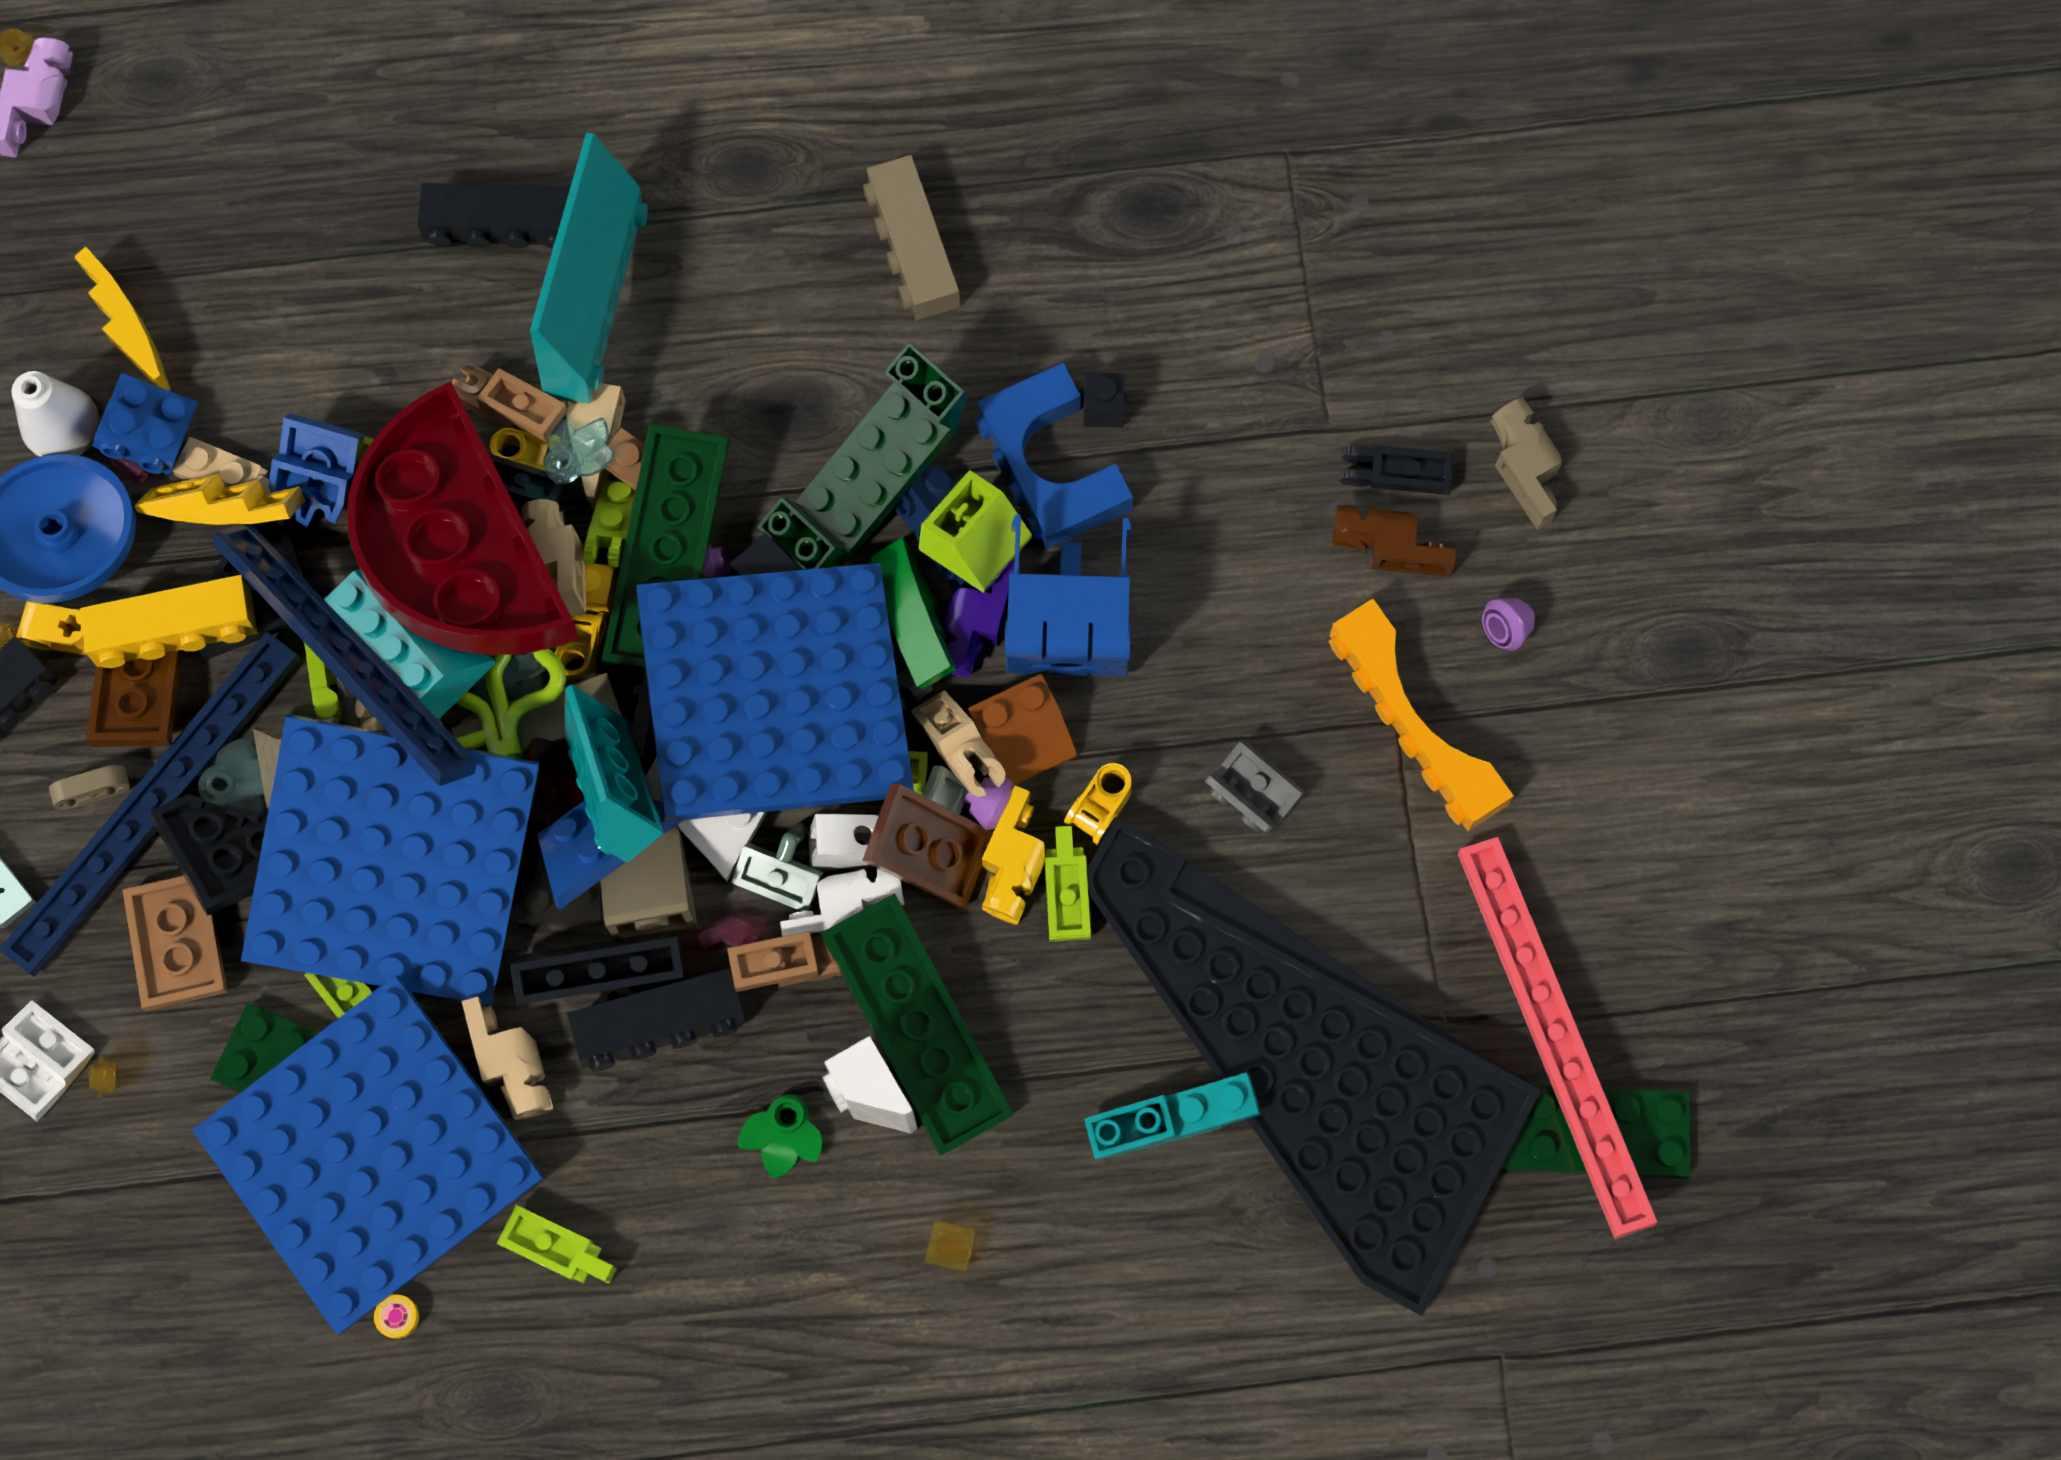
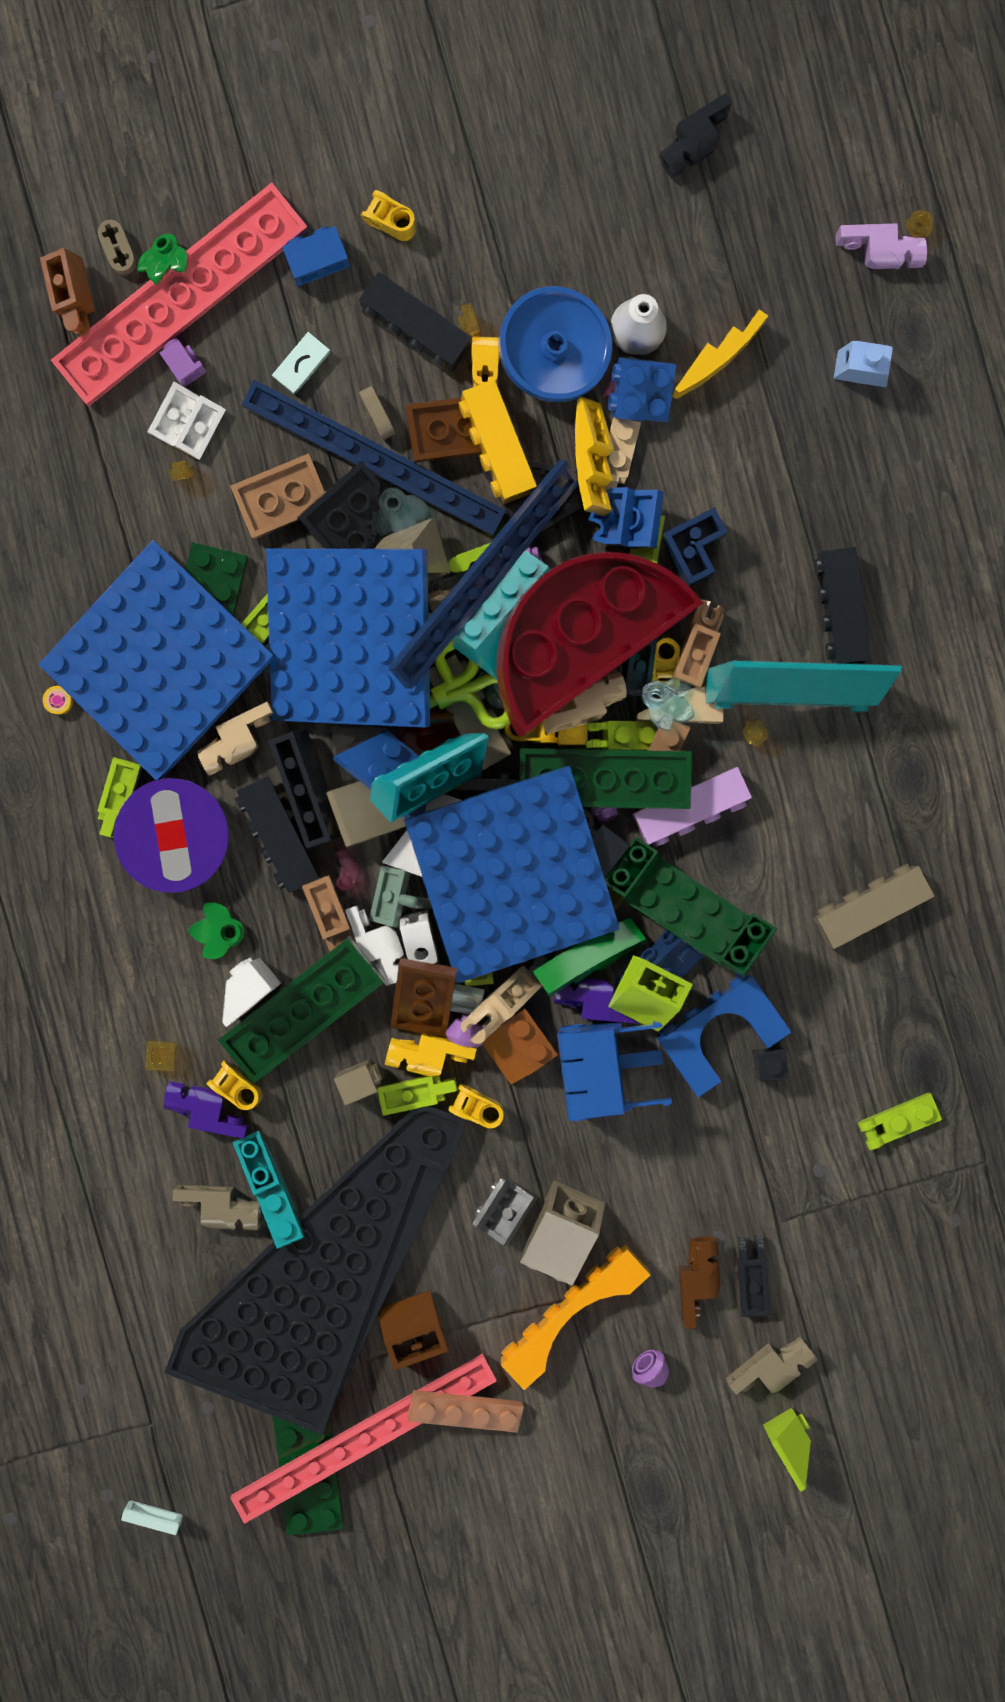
camera: 70 degrees right, 15 degrees up
none -> dark purple piece [114,778,228,893]
none -> light aqua tile [121,1500,183,1535]
none -> dark purple plate [163,1081,250,1139]
none -> dark tan plate [173,1185,261,1230]
none -> yellow piece [207,1060,263,1110]
none -> dark tan brick [334,1059,383,1105]
none -> reddish brown slope [378,1290,449,1371]
none -> nougat plate [407,1390,524,1433]
none -> slope [520,1180,605,1285]
none -> lavender brick [632,767,752,848]
none -> dark blue brick [661,507,728,587]
none -> clear yellow plate [743,719,768,747]
none -> lime slope [763,1408,811,1492]
none -> light blue torso [833,341,893,387]
none -> lime plate [858,1092,942,1150]

